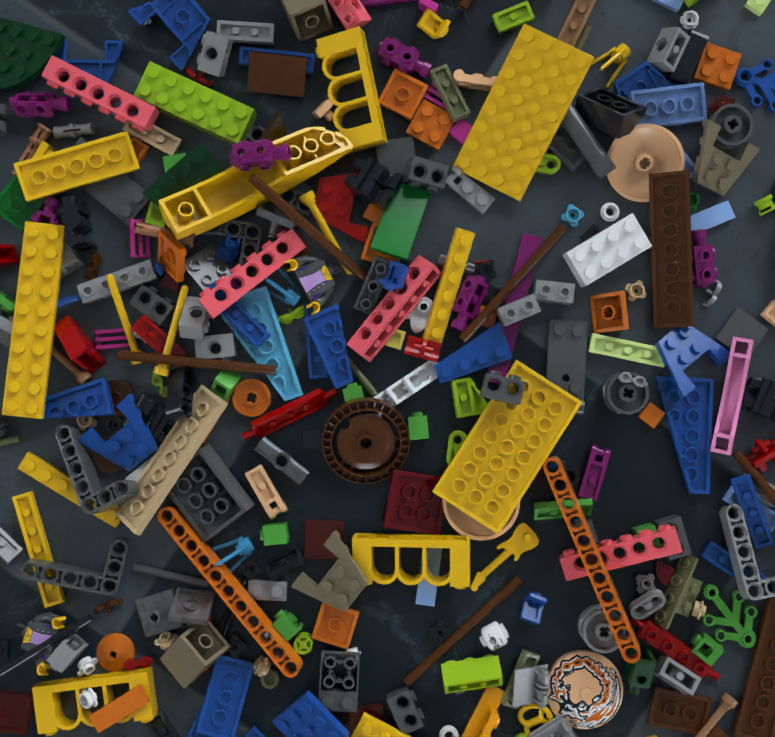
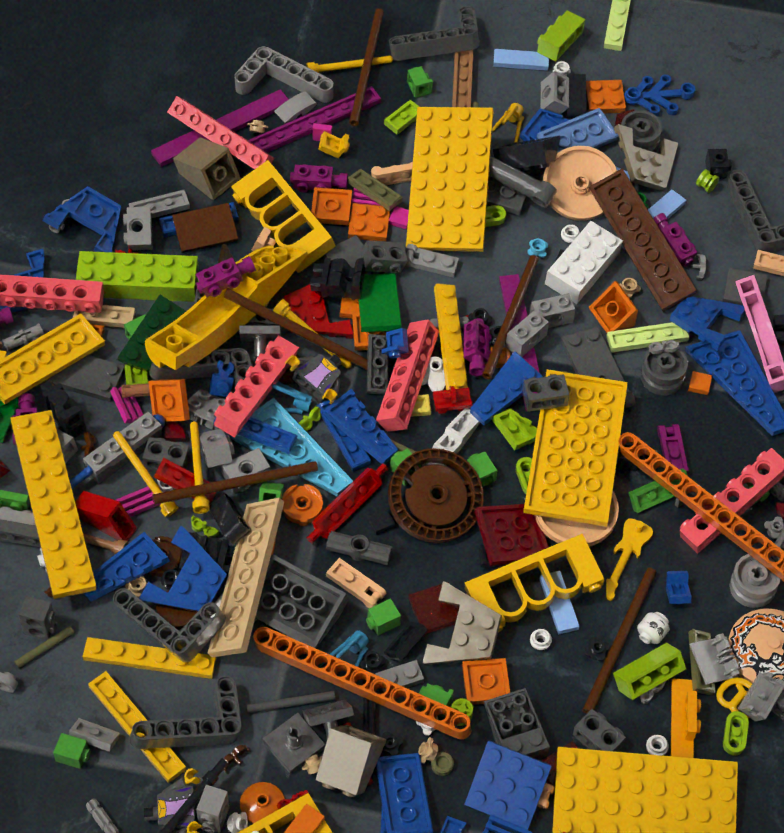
camera: 25 degrees left, 30 degrees down
none -> white plate [530,629,552,650]

